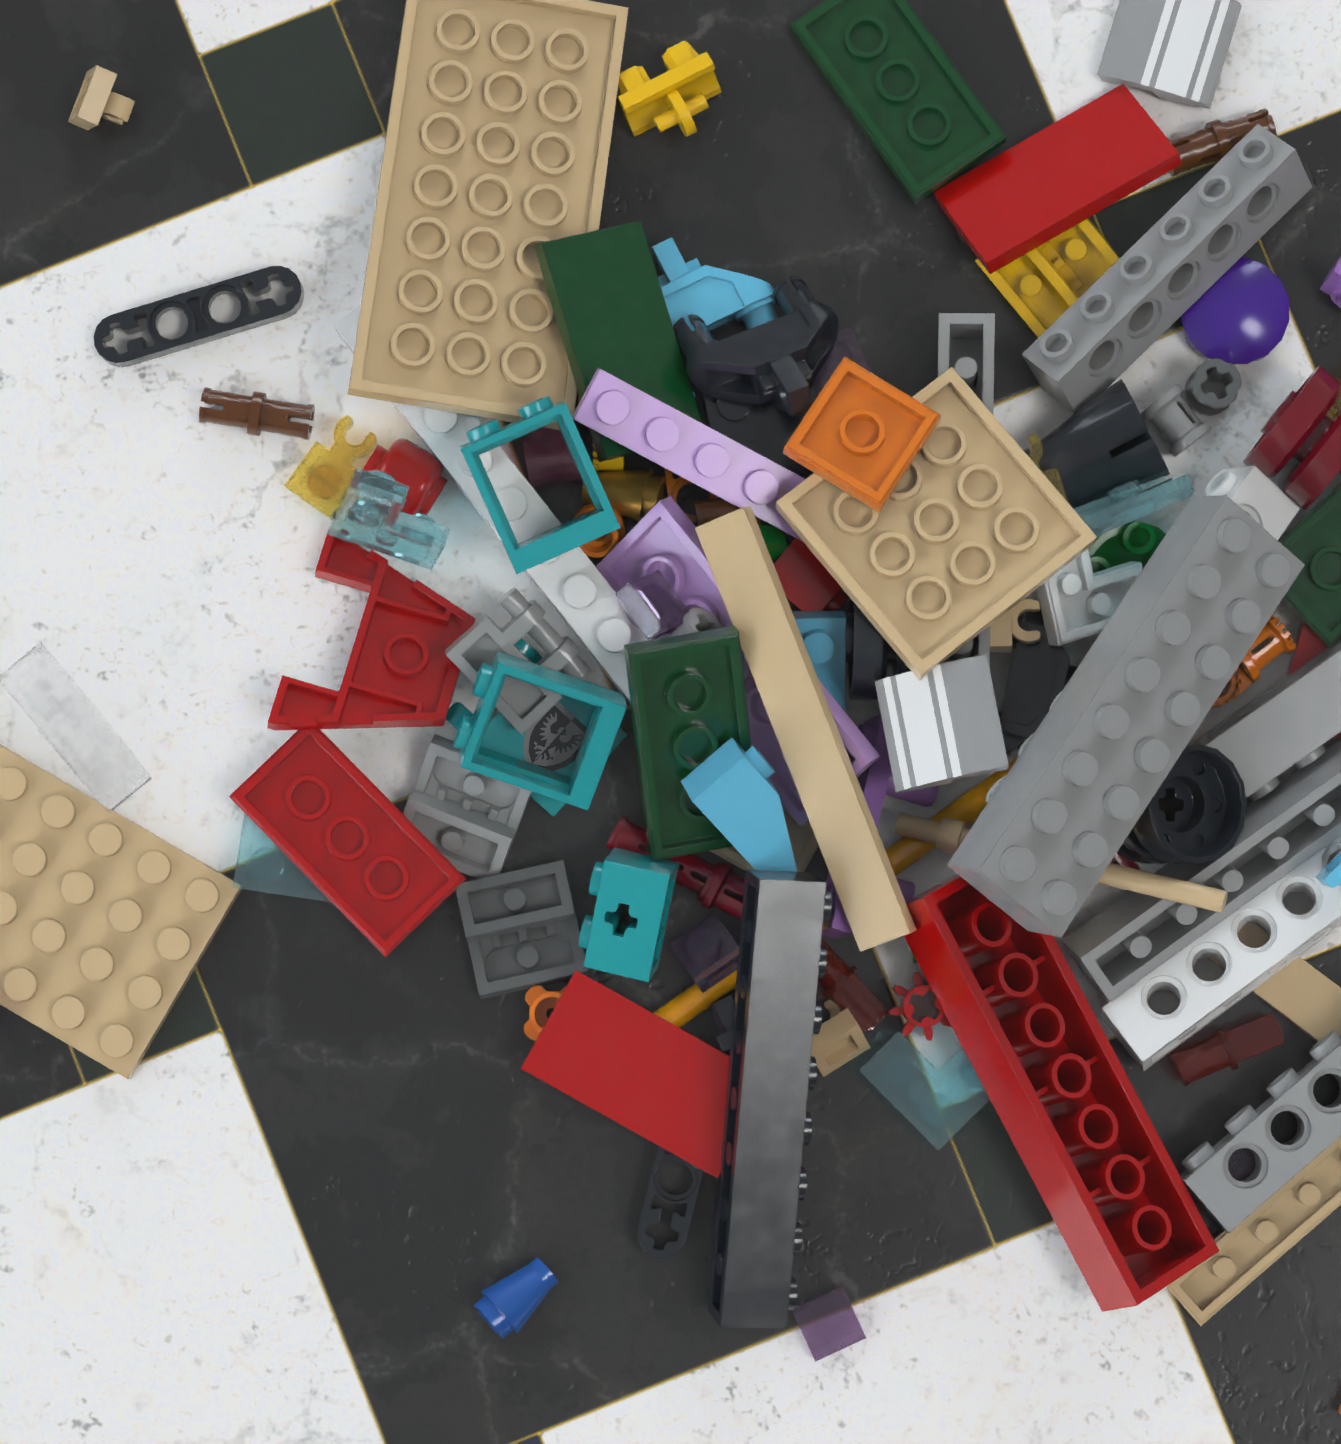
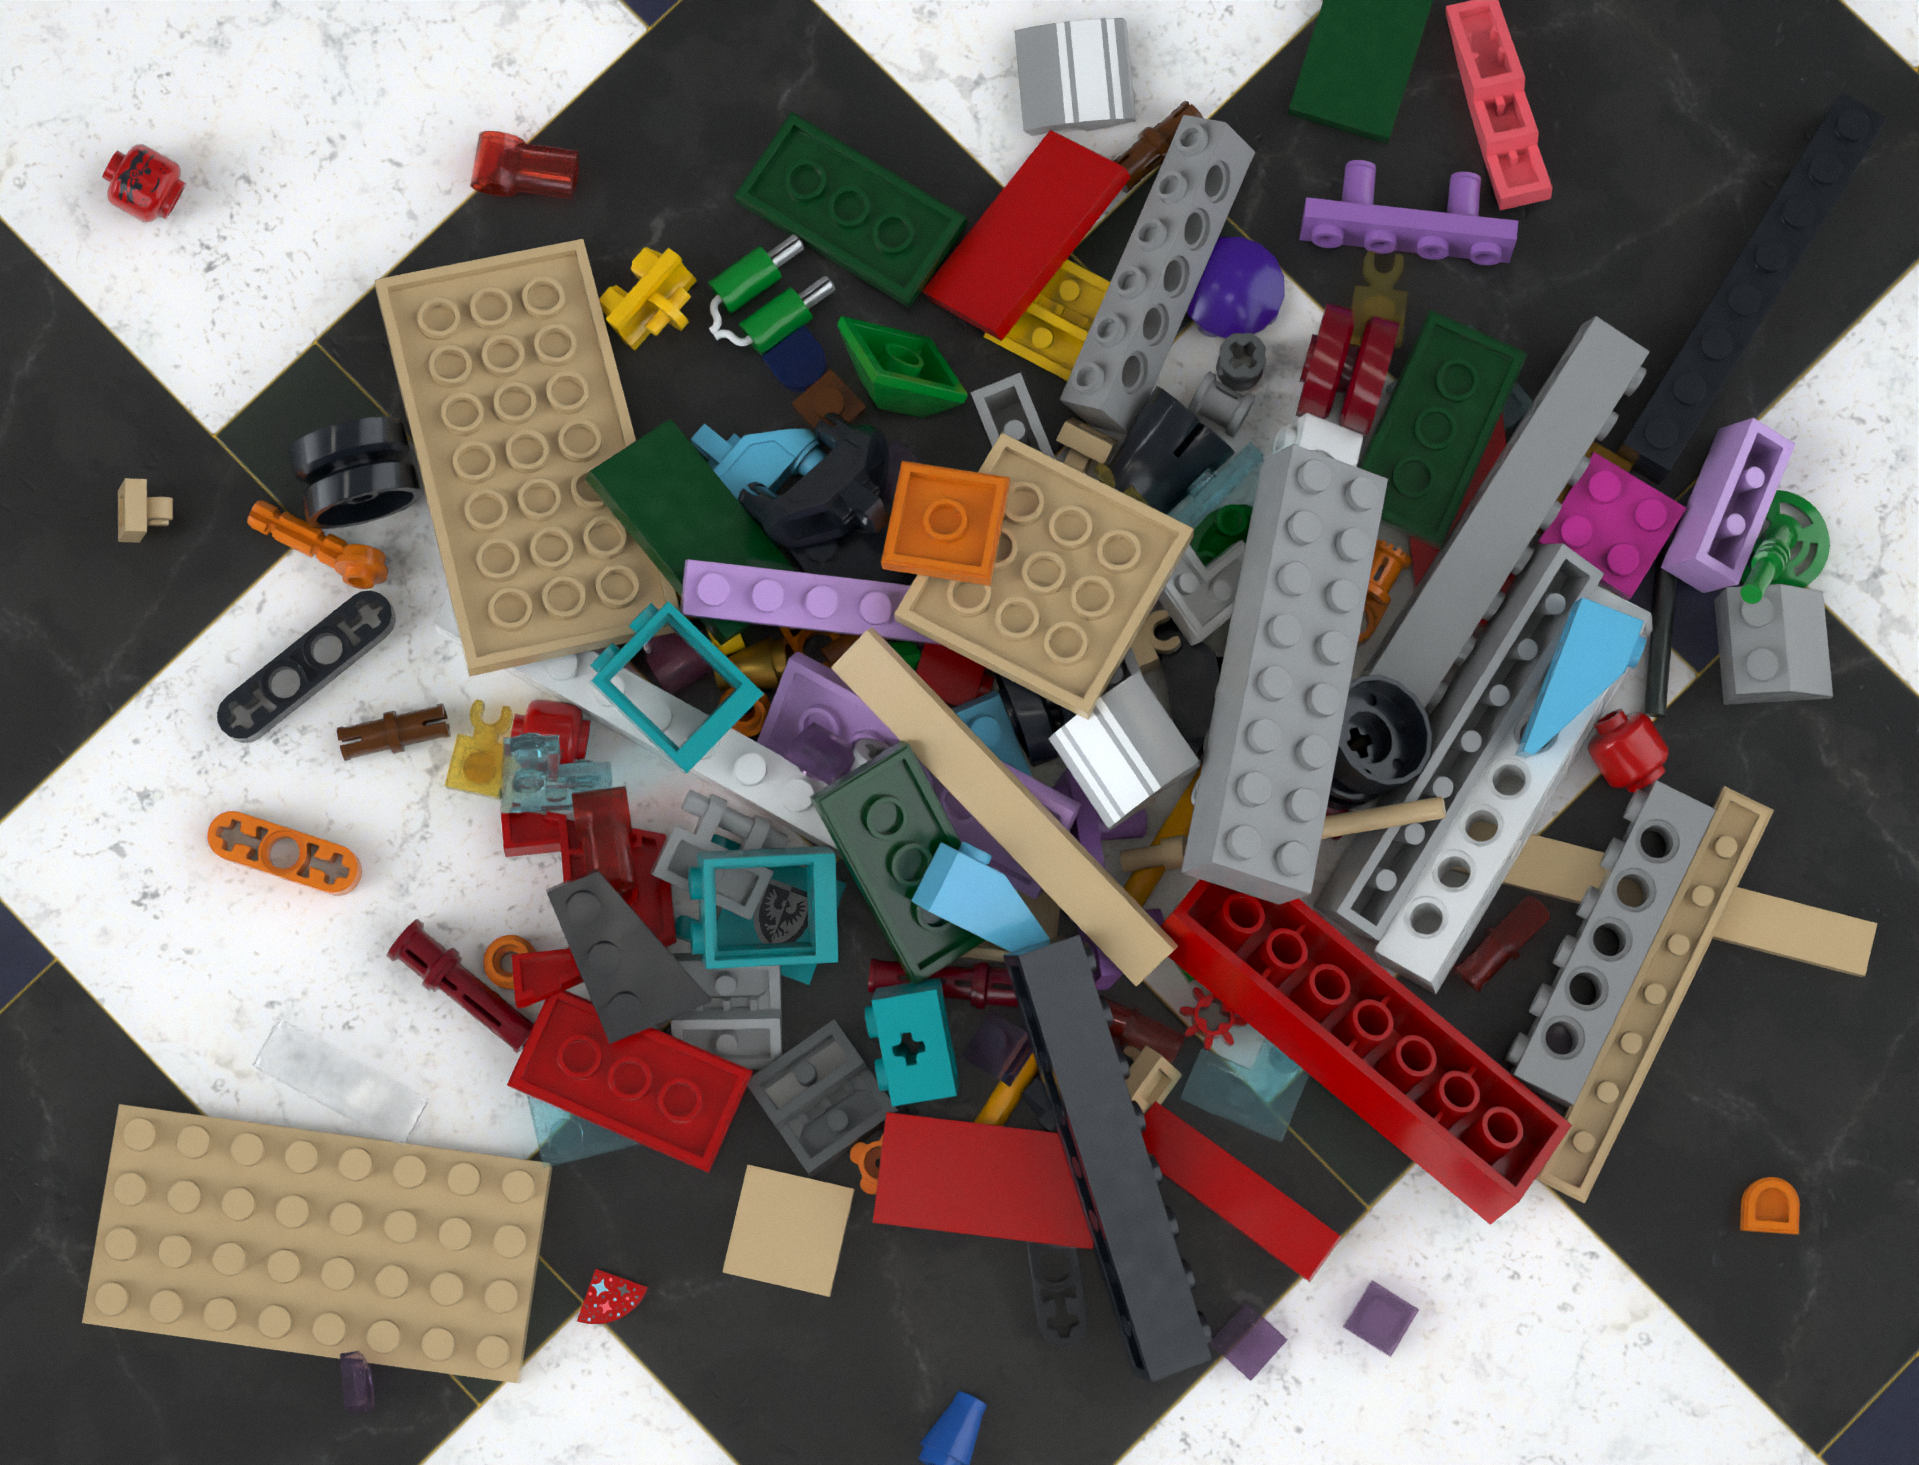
camera: 20 degrees left, 5 degrees down
none -> orange beam [207,811,362,896]
none -> orange axle [247,500,348,568]
none -> black wheel [288,416,423,529]
none -> orange plate [334,544,389,589]
none -> dark red pin [386,919,535,1053]
none -> orange plate [483,935,536,990]
none -> black wing [546,869,712,1044]
none -> clear red piece [571,785,636,896]
none -> red tile [577,1269,649,1324]
none -> green piece [708,234,835,356]
none -> tan tile [723,1165,855,1297]
none -> clear blue tile [762,325,827,392]
none -> reddish brown plate [792,369,867,432]
none -> green slope [837,316,968,418]
none -> tan tile [1056,417,1120,474]
none -> red slope [1142,1101,1342,1282]
none -> clear purple tile [1342,1280,1419,1357]

